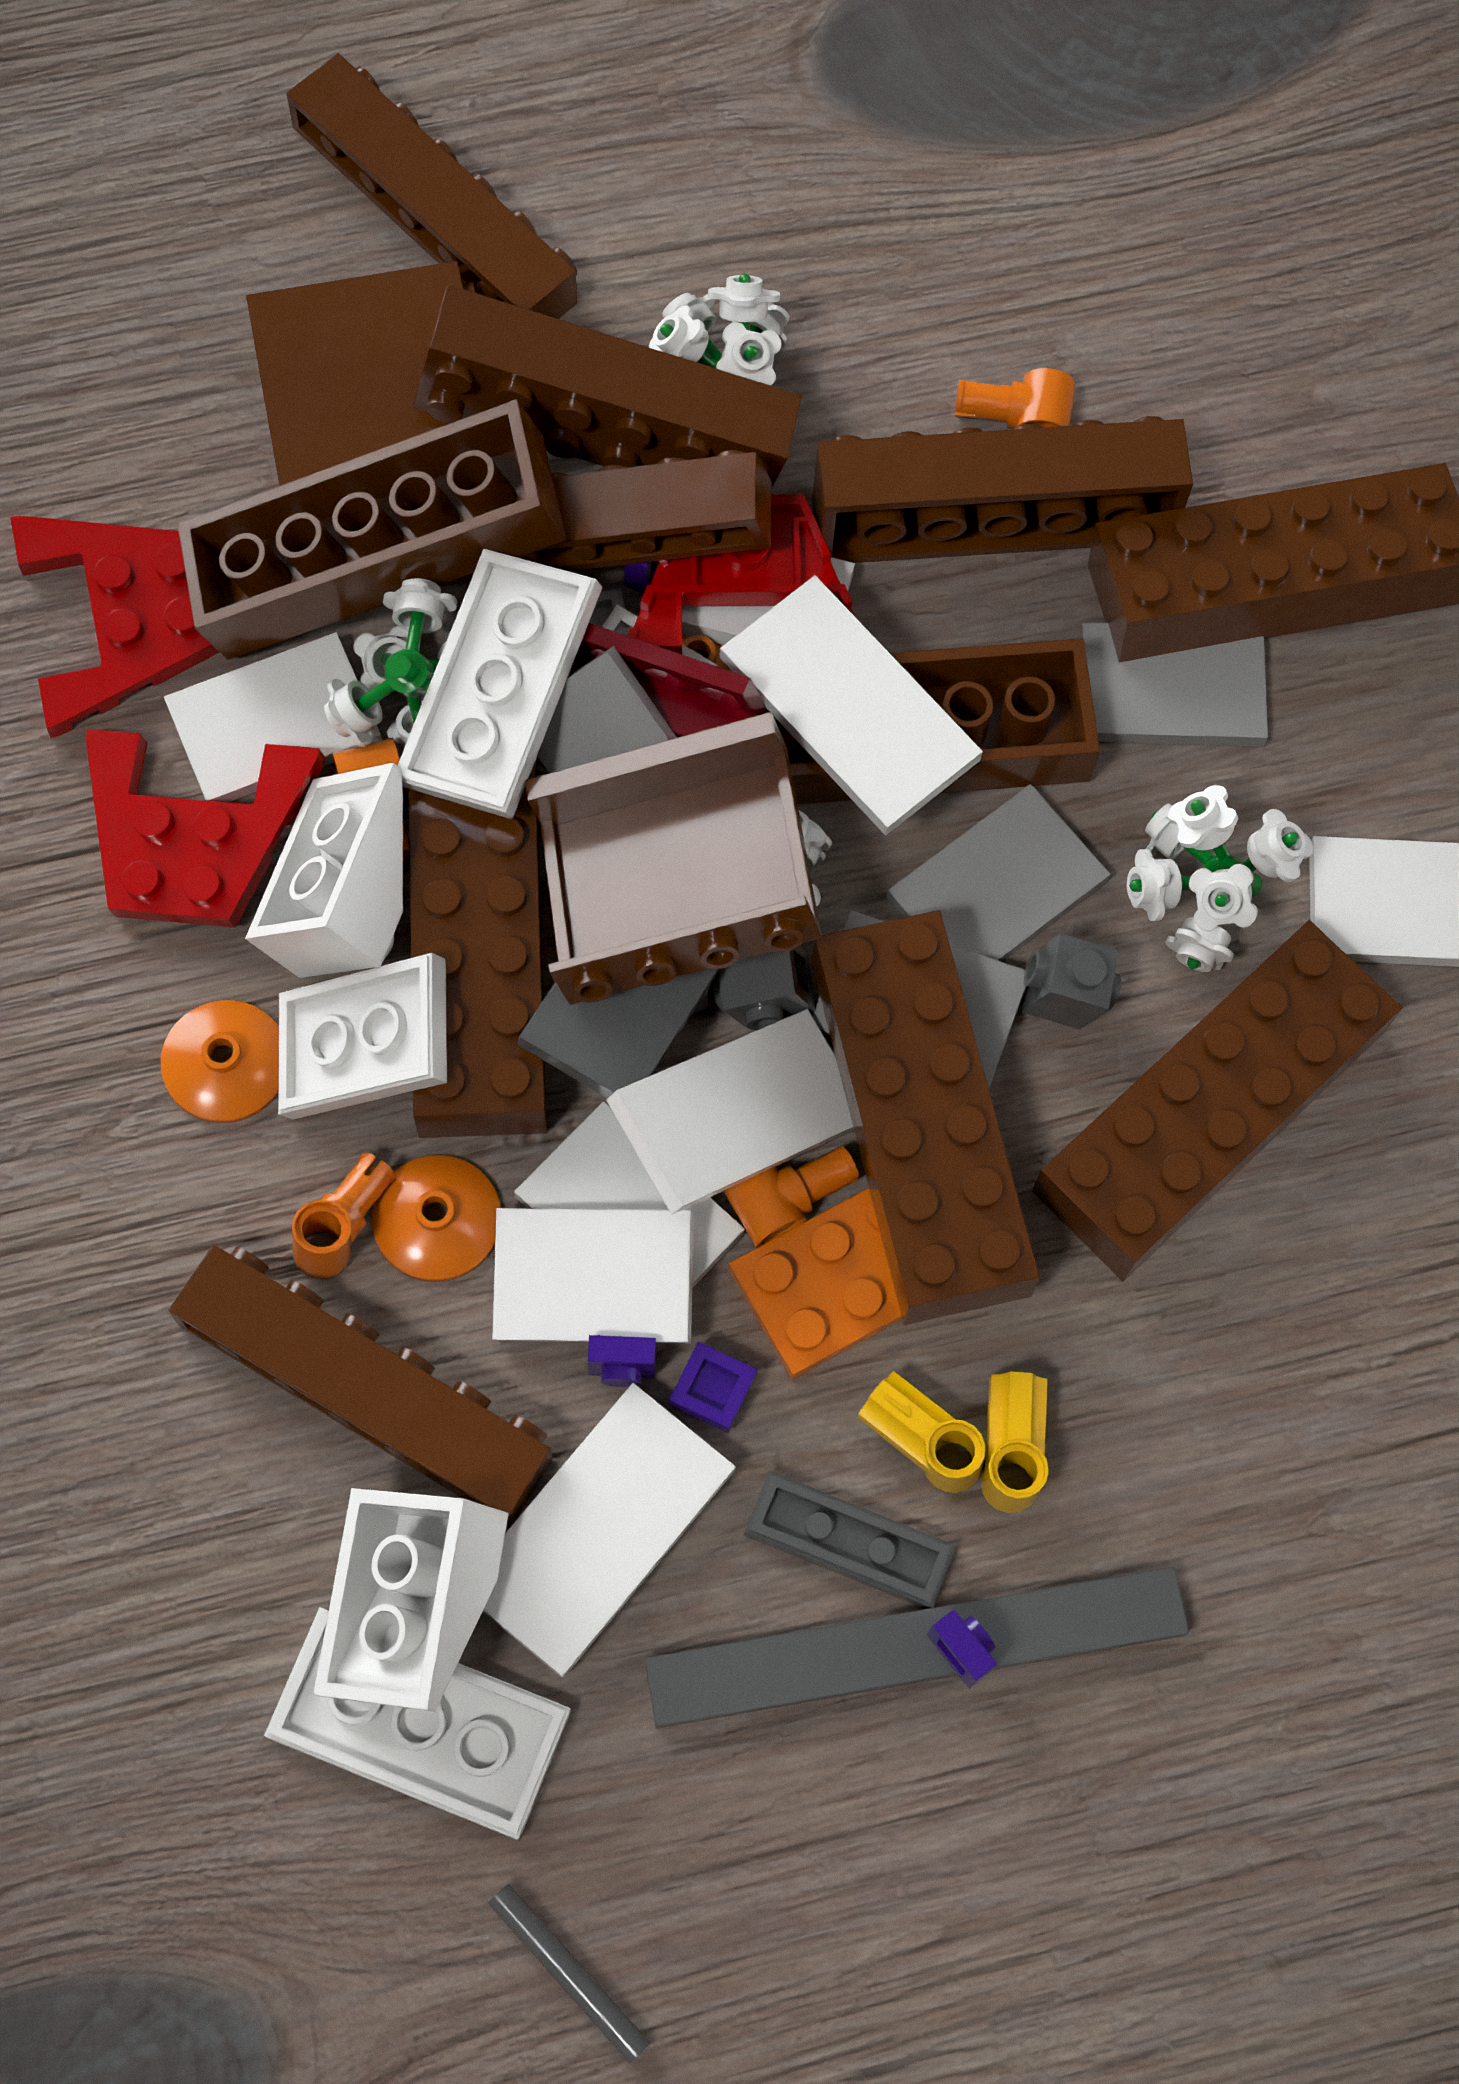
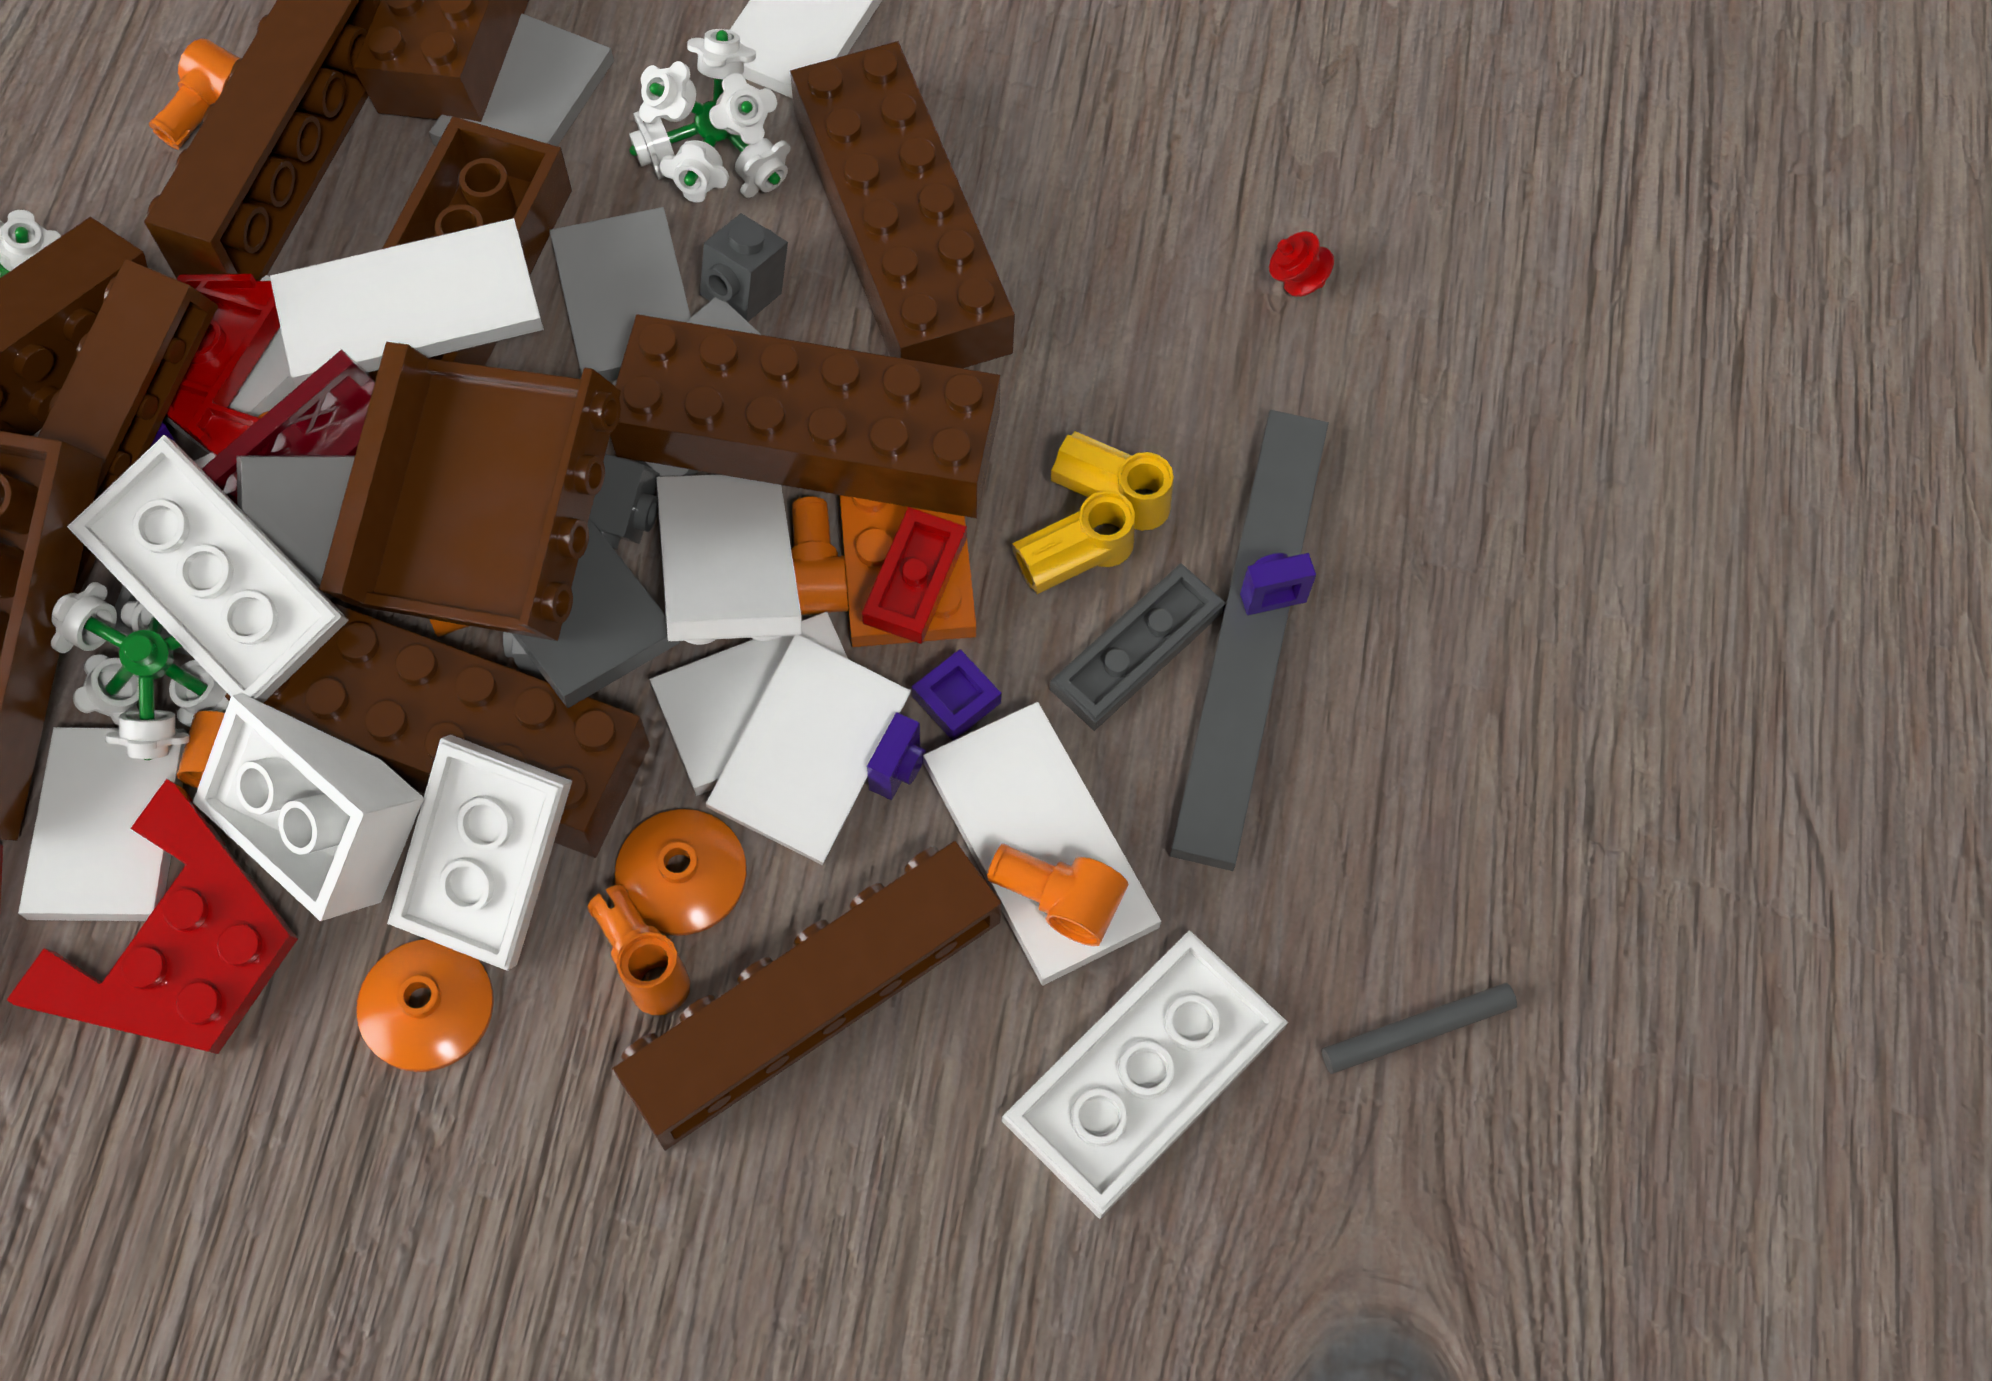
camera: 65 degrees left, 5 degrees down
white slope [313,1488,508,1712] -> none
none -> red plate [862,507,967,644]
none -> orange pin [987,843,1129,946]
none -> red wheel [1269,231,1334,297]

